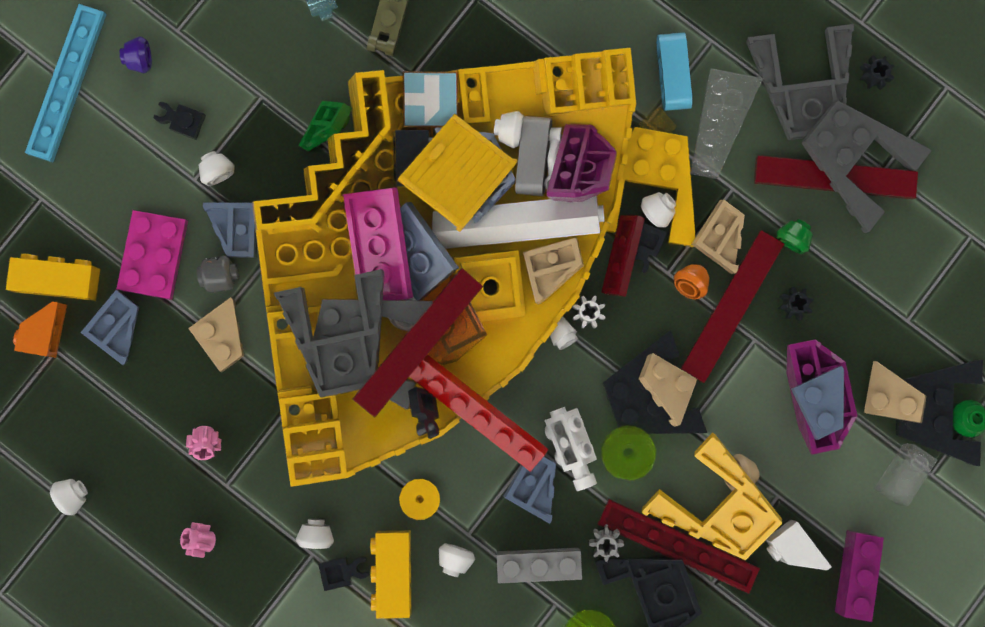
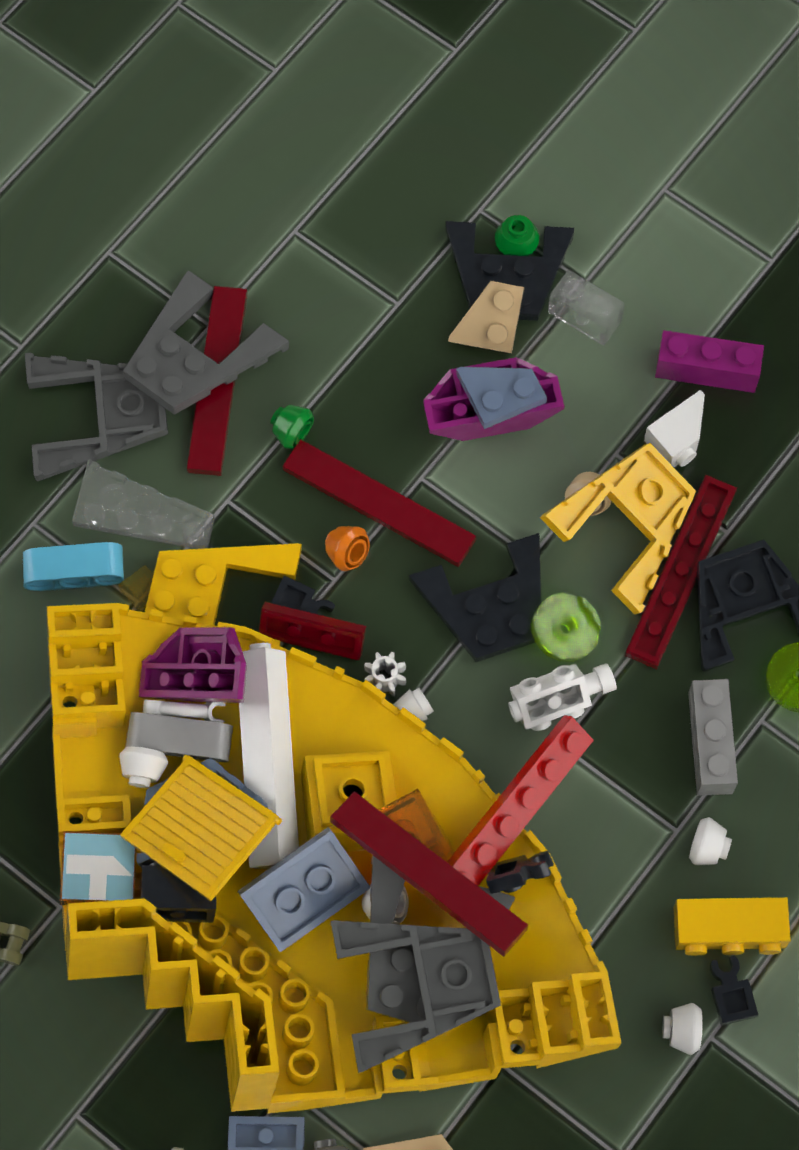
camera: 85 degrees left, 15 degrees down
green wing [298,101,352,151] -> none
dark pink plate [343,187,413,300] -> none
yellow piece [399,479,440,520] -> none
sand blue wing [503,457,556,524] -> none
tan wing [523,238,584,304] -> none
light grey gear [589,524,624,562] -> none
tan wing [639,353,697,427] -> none
white cone [641,192,676,228] -> none
tan wing [691,199,745,274] -> none
black gear [778,287,814,321] -> none
black gear [859,55,895,90] -> none

